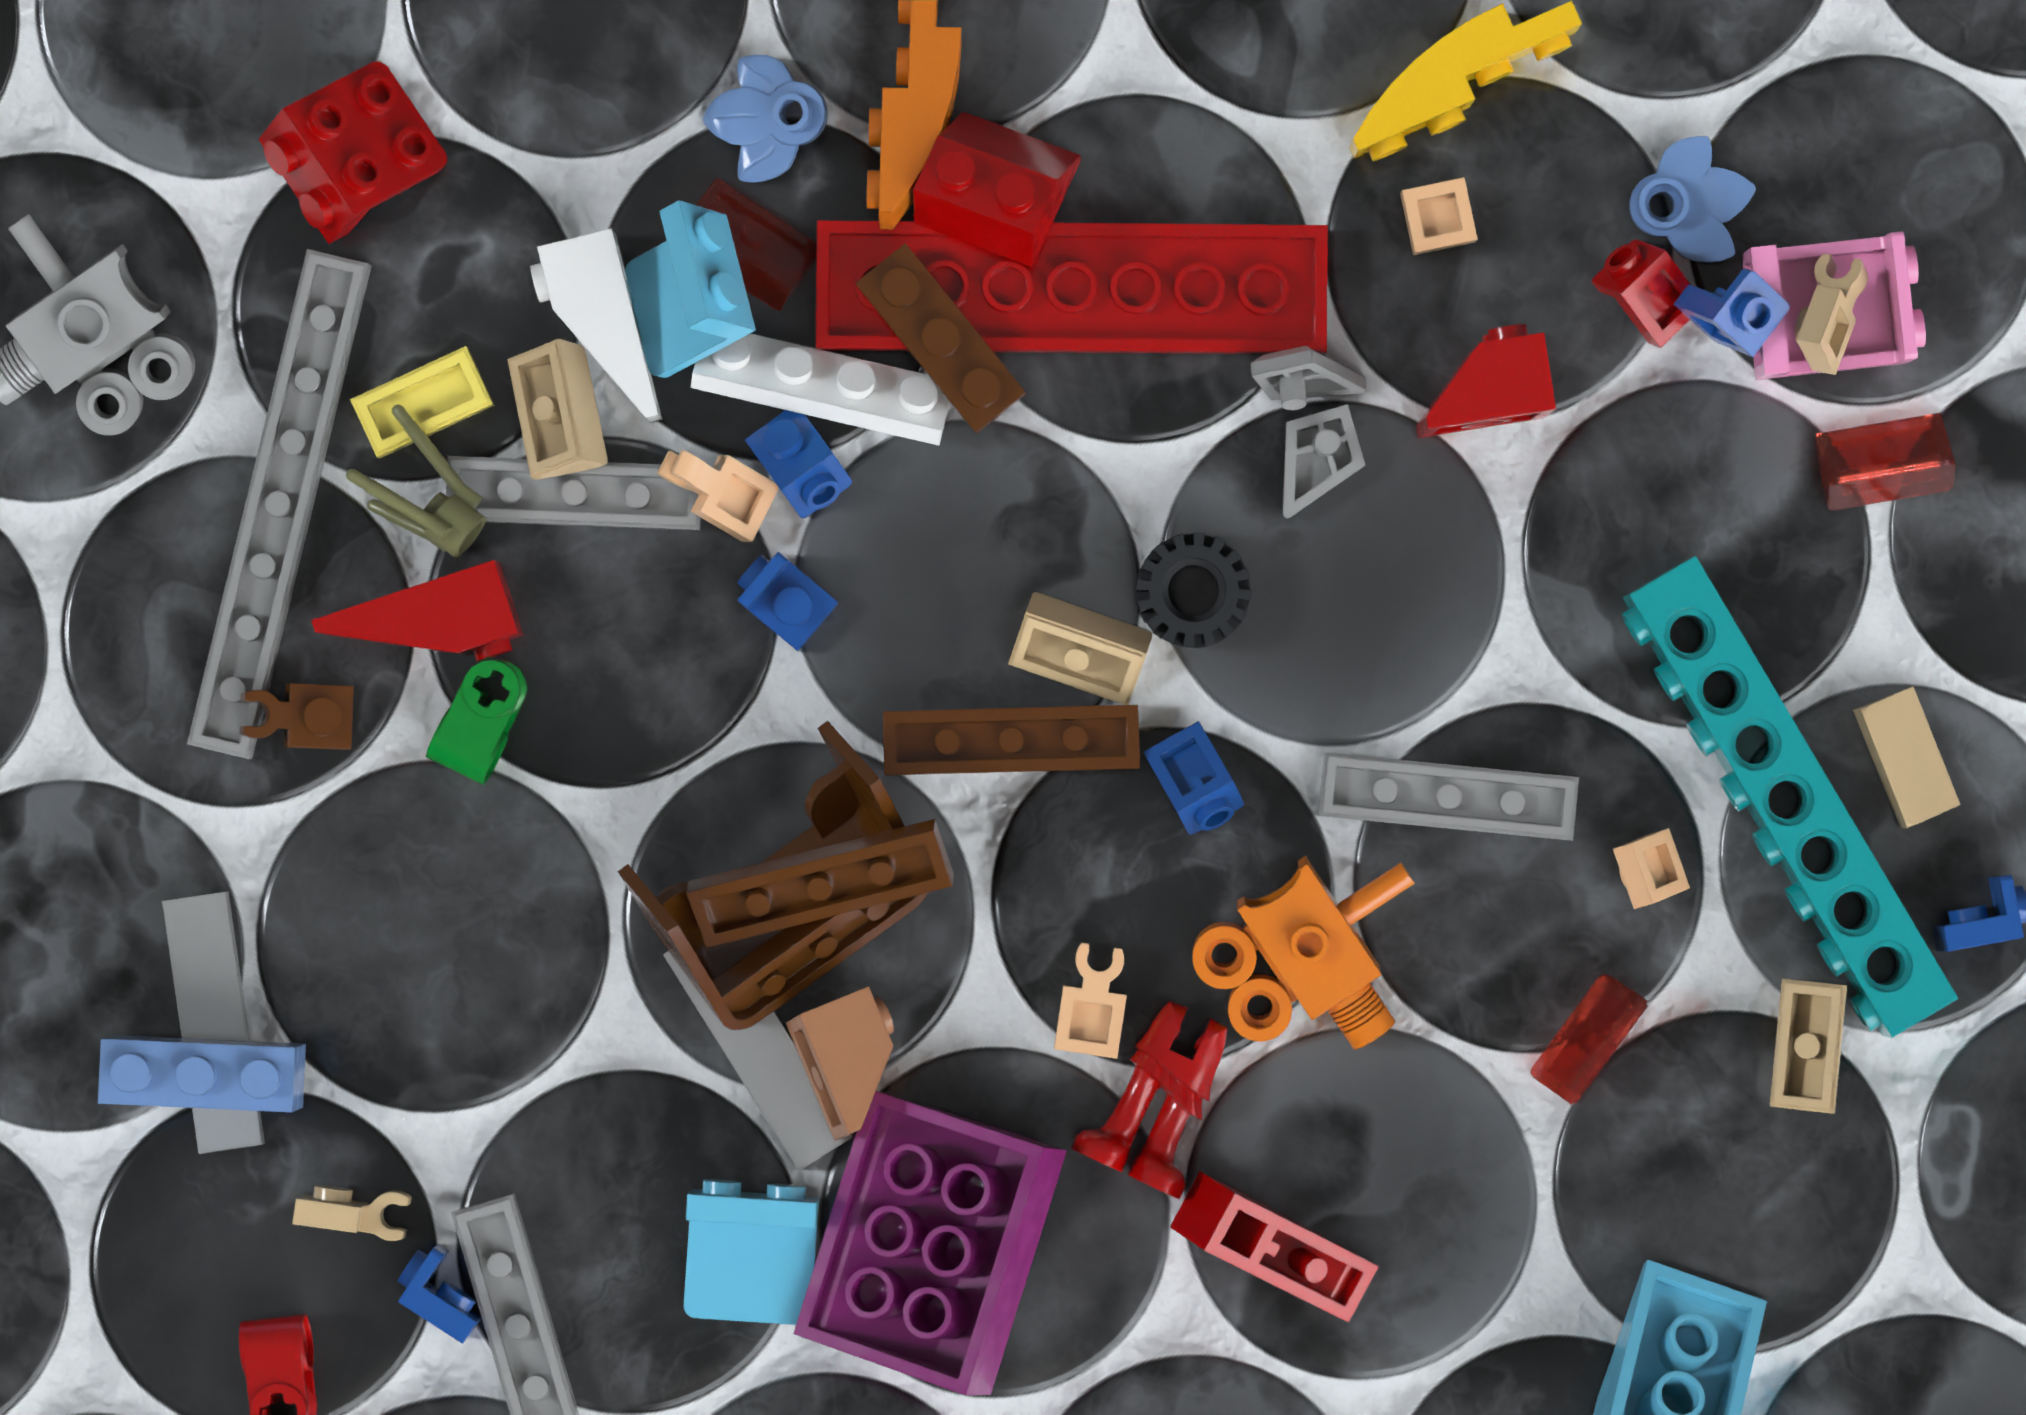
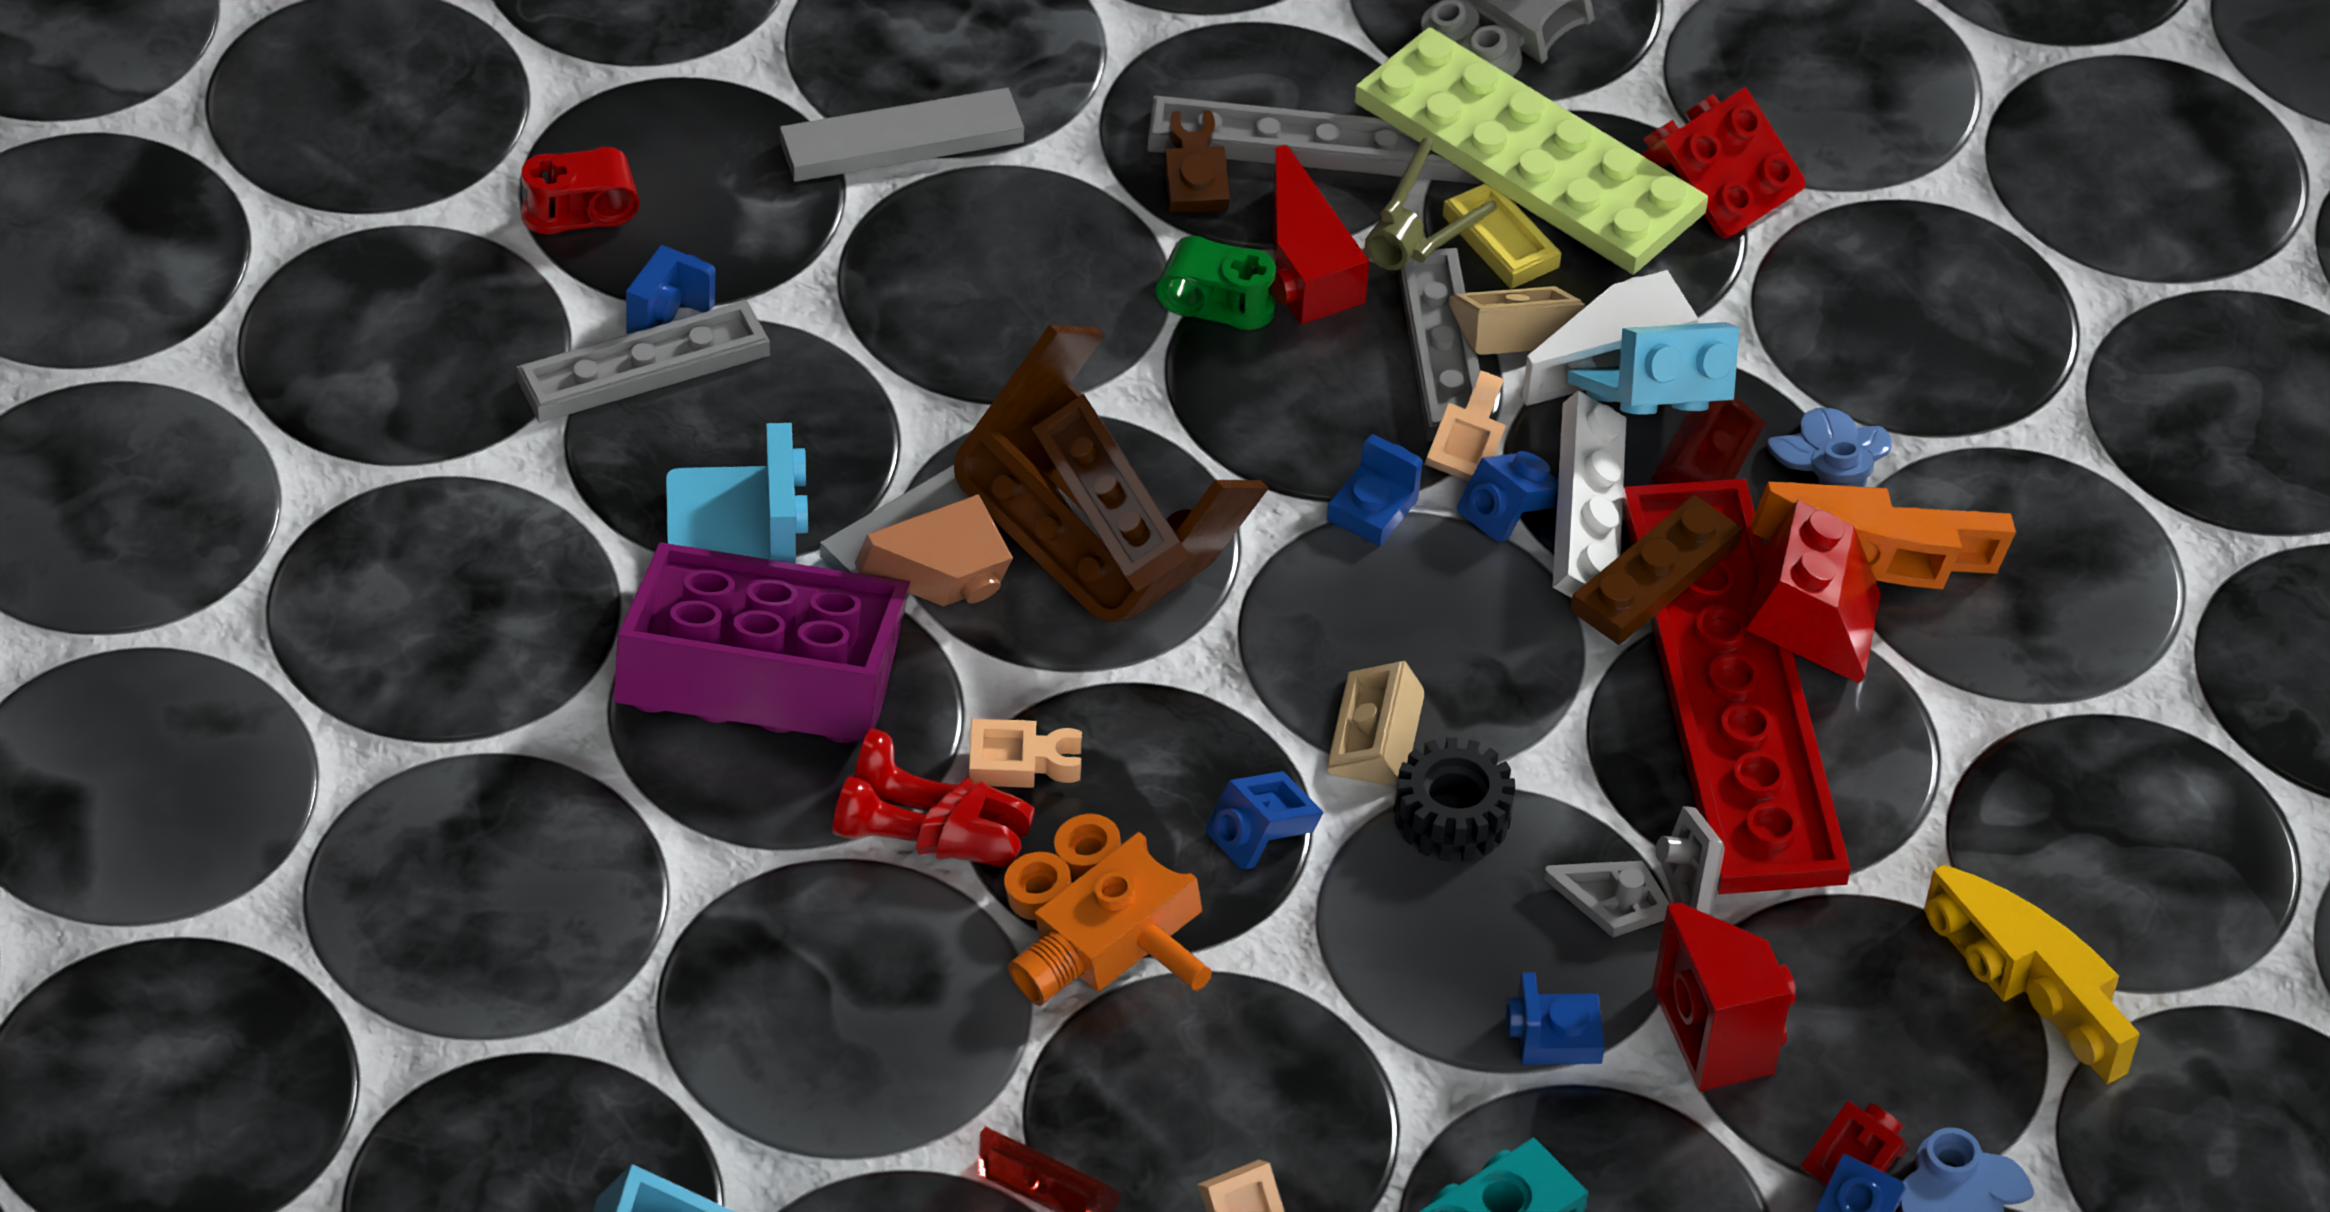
camera: 80 degrees right, 40 degrees down
medium blue brick [98,1035,306,1112] -> none
tan plate [292,1185,412,1241] -> none
reddish brown plate [882,705,1140,775] -> none
red slope [1170,1171,1379,1323] -> none
light grey tile [1318,753,1579,841] -> none
light nougat plate [1400,177,1478,255] -> none
none -> yellowish green plate [1354,27,1708,275]
none -> blue bracket [1506,972,1605,1065]

